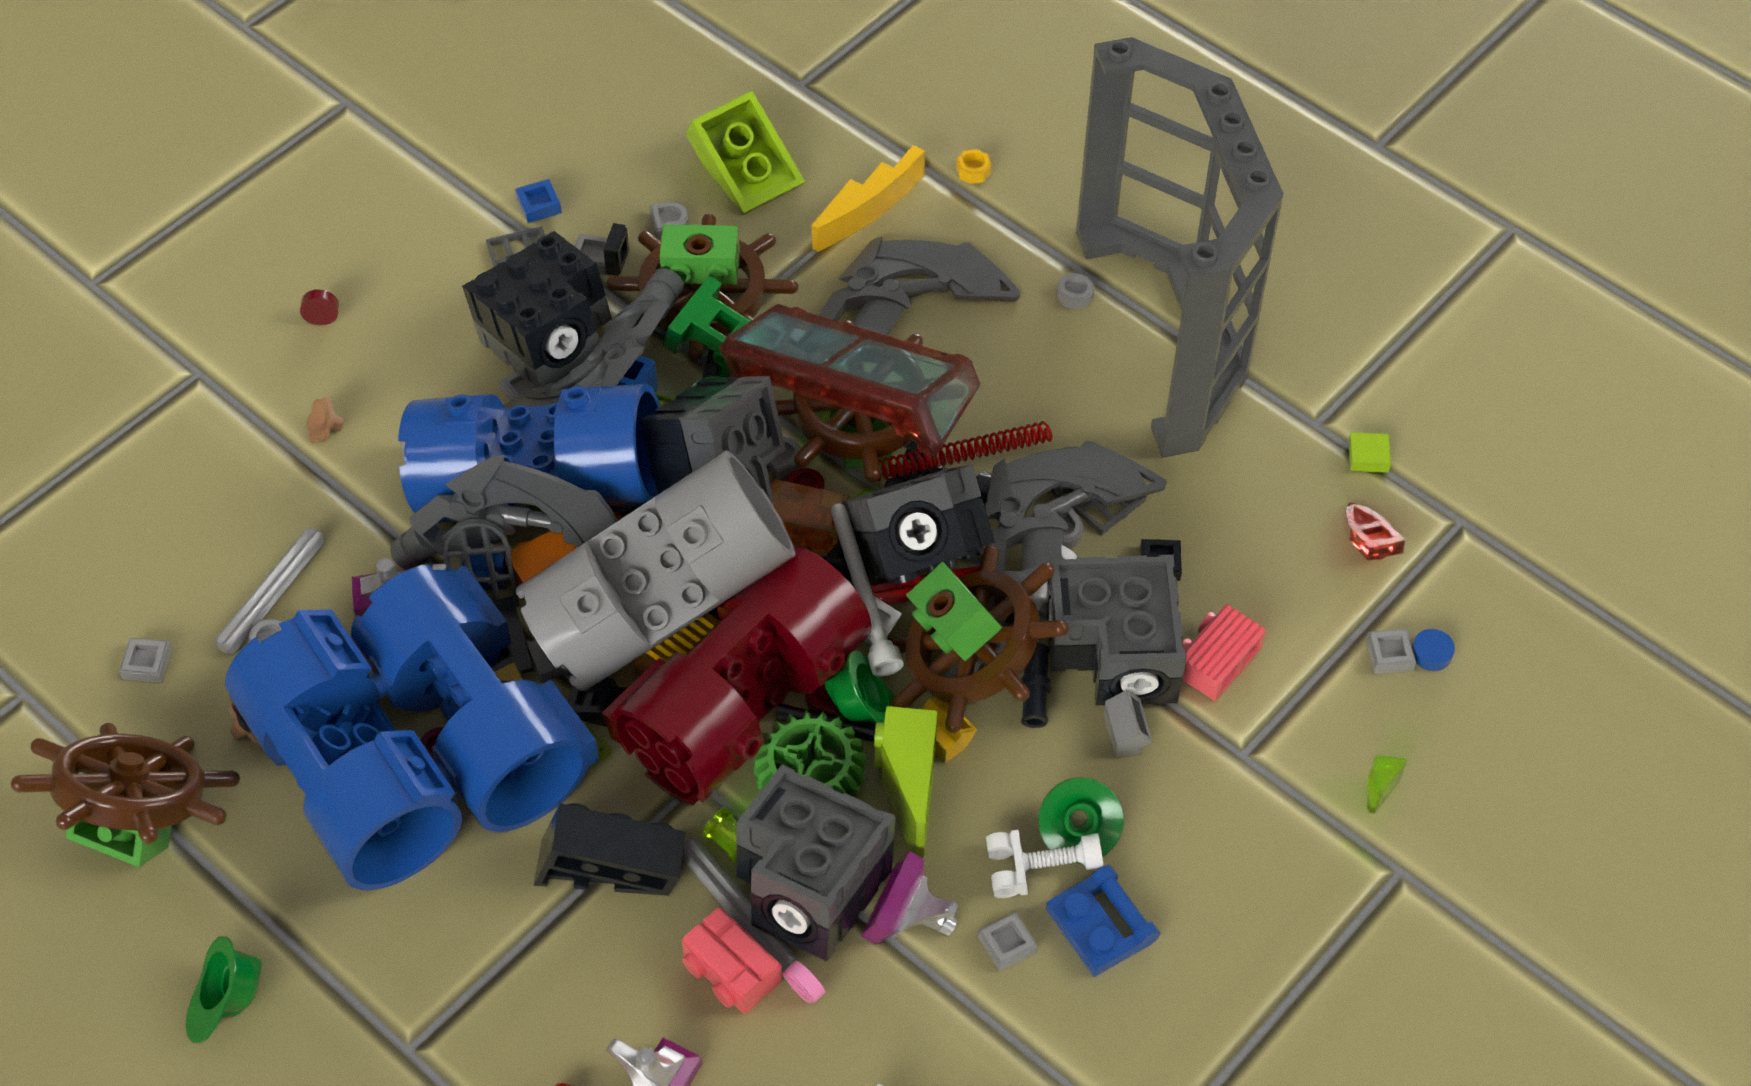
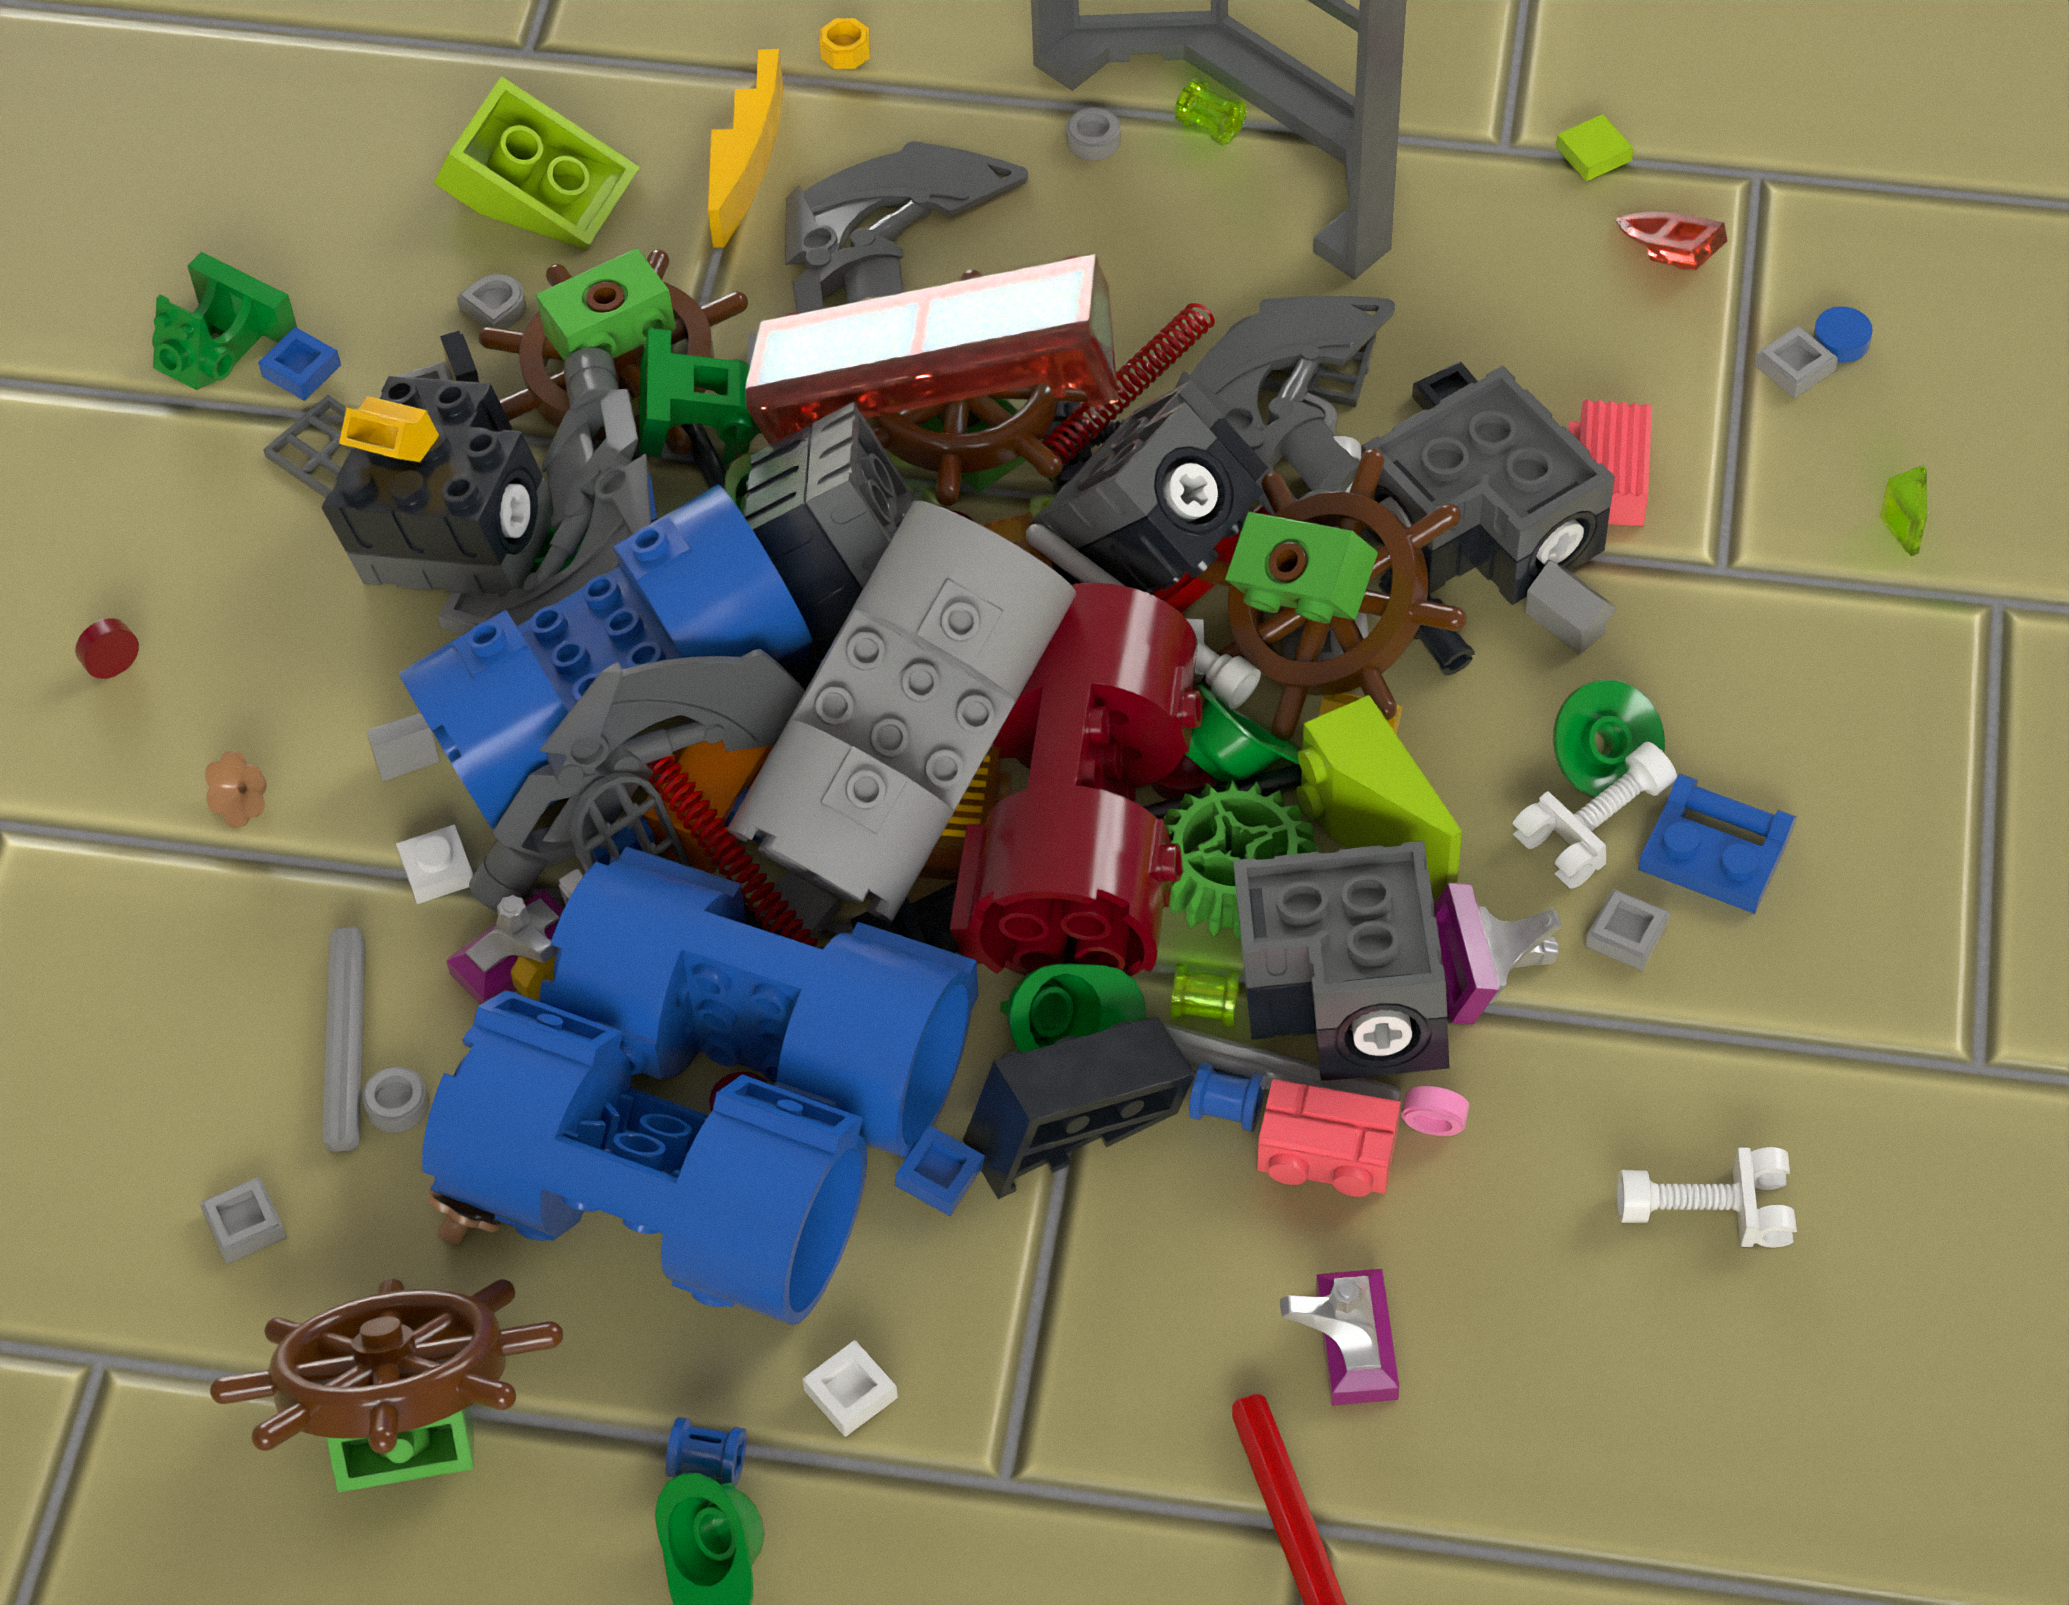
camera: 30 degrees left, 0 degrees up
none -> green tile [152,252,297,390]
none -> yellow piece [339,396,439,462]
none -> white plate [396,824,473,904]
none -> red piece [648,755,825,950]
none -> blue bush [666,1417,747,1486]
none -> white plate [802,1340,898,1437]
none -> blue plate [894,1125,985,1217]
none -> green piece [1000,964,1146,1052]
none -> clear neon green bush [1175,78,1247,145]
none -> blue bush [1189,1062,1266,1132]

